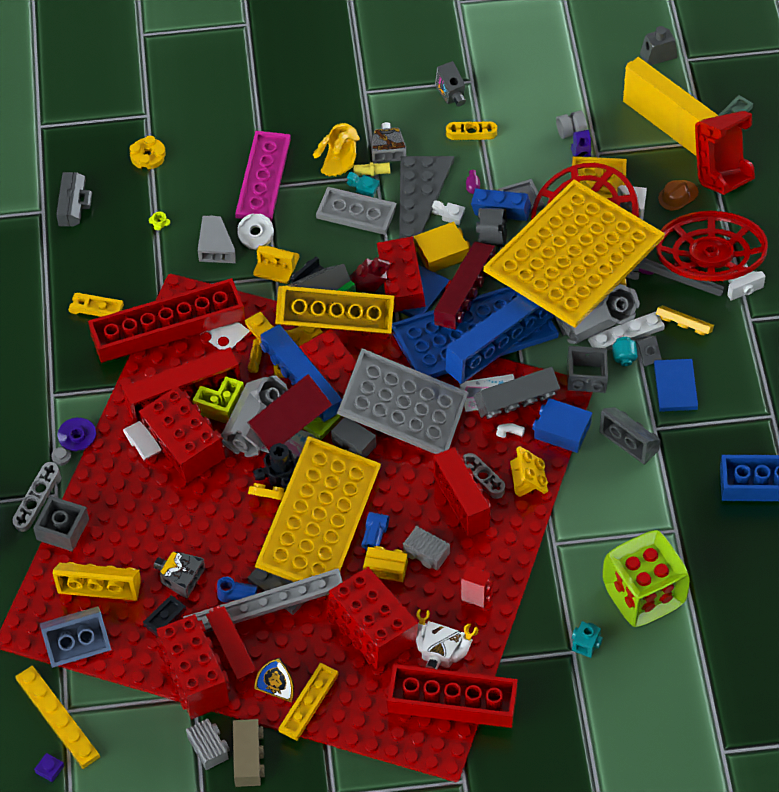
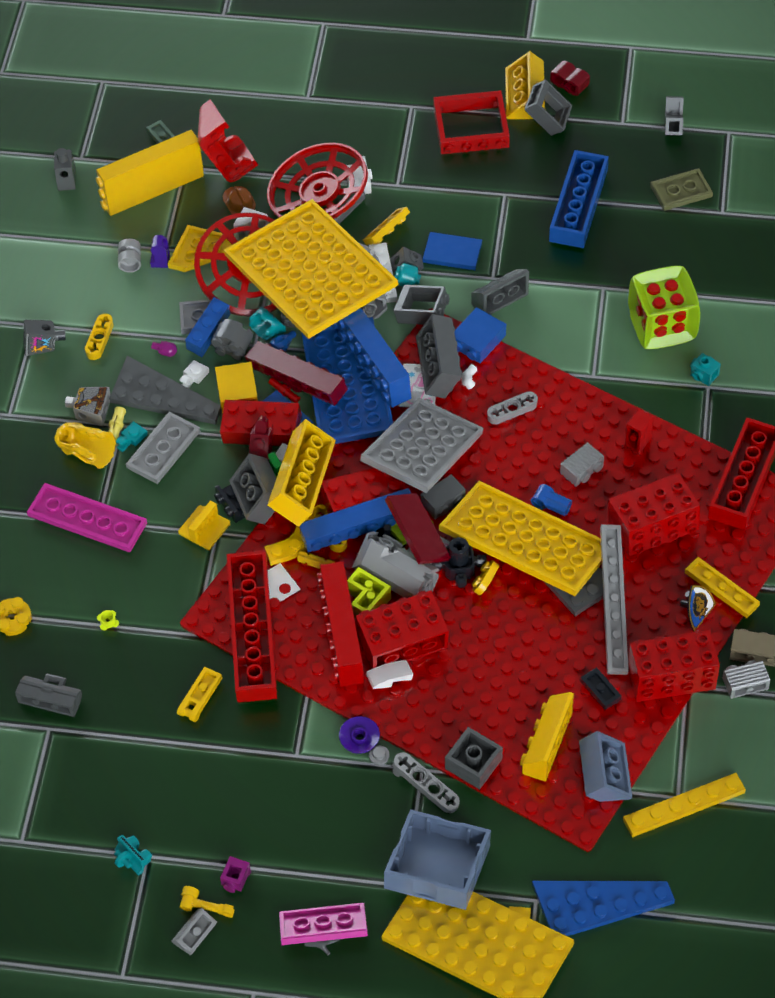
camera: 75 degrees left, 0 degrees up
dark purple plate [34,753,64,782] -> none
dark grey torso [154,551,205,599] -> none
light grey slope [198,215,236,263] -> none
red brick [206,606,258,684] -> none
blue piece [217,577,258,602] -> none
white tile [238,213,274,250] -> none
yellow brick [363,546,408,582] -> none
white torso [416,609,478,669] -> none
red brick [433,447,492,537] -> none
yellow bracket [510,446,548,497] -> none

